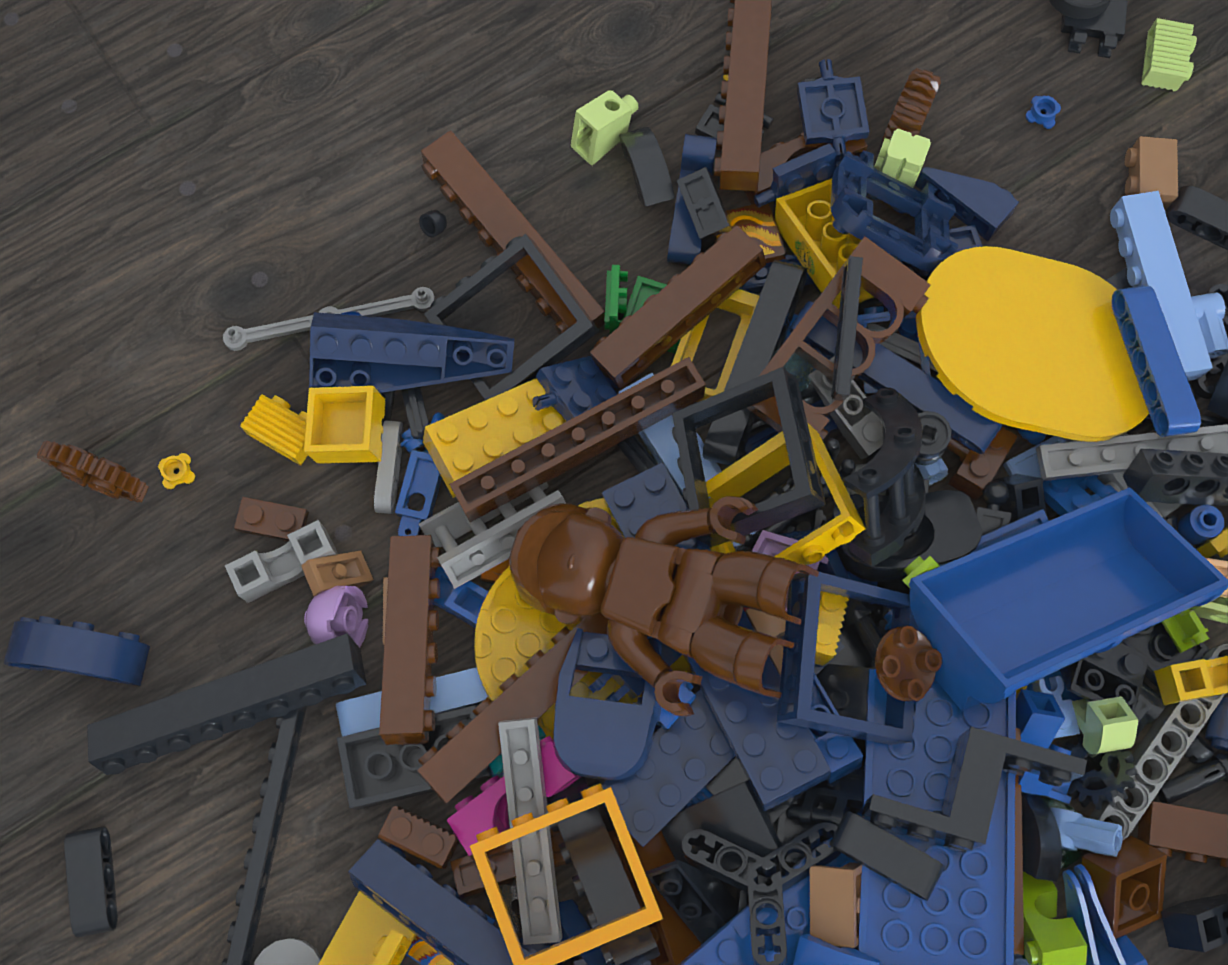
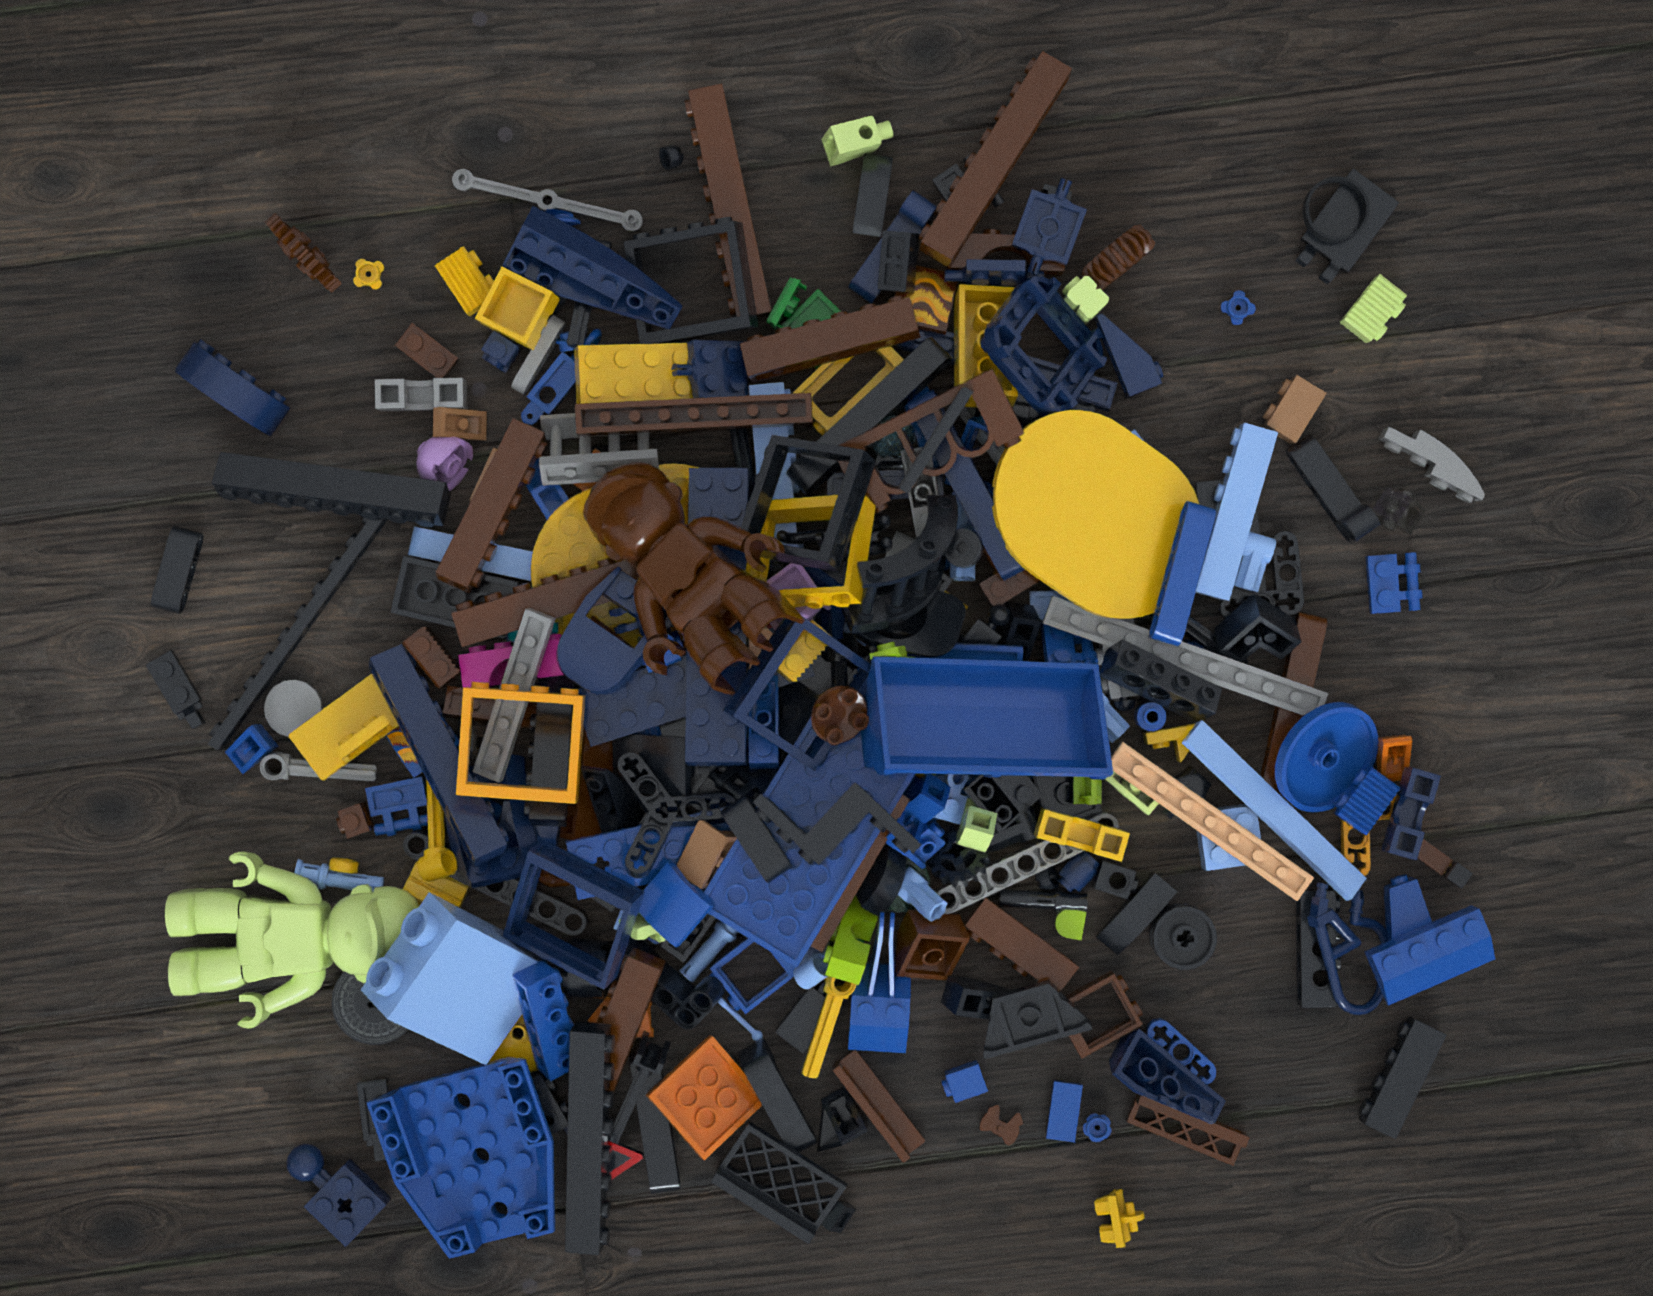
camera: 20 degrees right, 15 degrees up
none -> dark blue brick [481,330,522,374]

